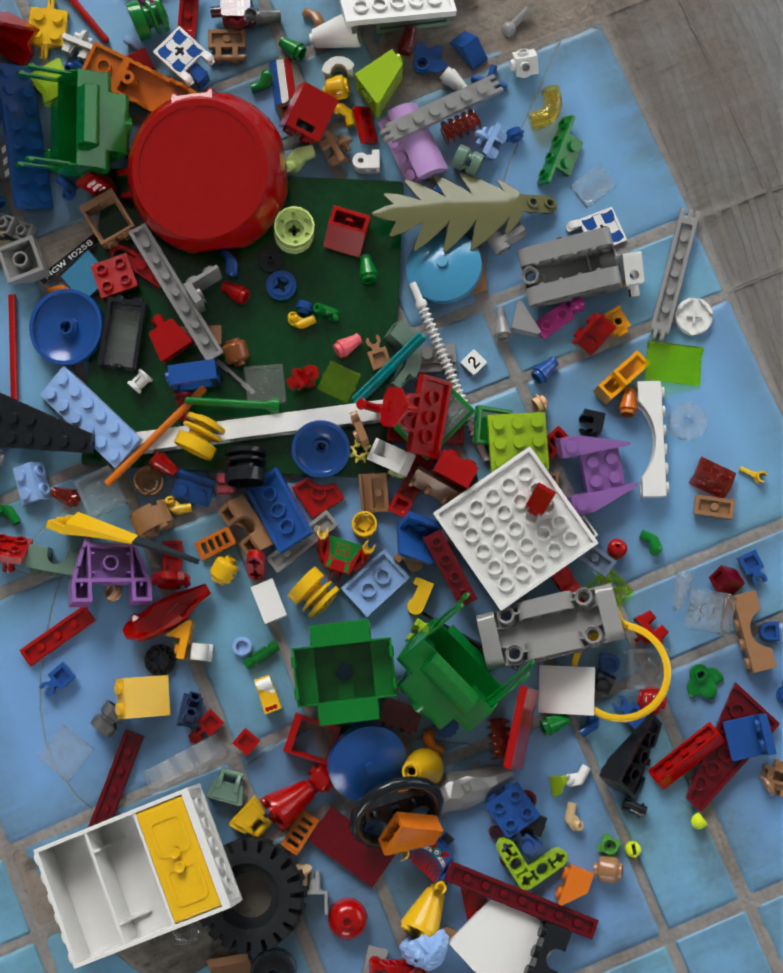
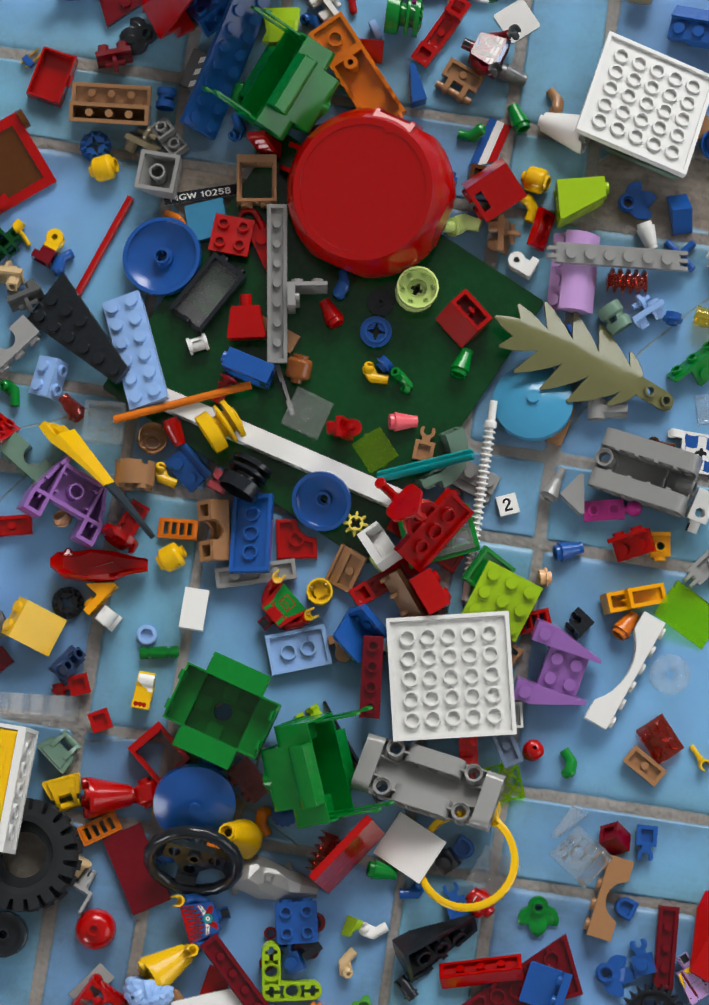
camera: 30 degrees right, 0 degrees up
white flag [153,26,215,87] -> none
green piece [185,397,279,414] -> none
red beam [246,549,266,581] -> none
yellow wheel [287,566,340,619] -> none
white piece [322,56,355,81] -> none
medium nougat plate [349,410,370,447] -> none
orange slope [378,812,443,855] -> none
clear red cone [396,26,416,56] -> none
yellow leg [407,577,434,616] -> none
red slope [524,482,556,517] -> none
red hips [633,610,669,645] -> none

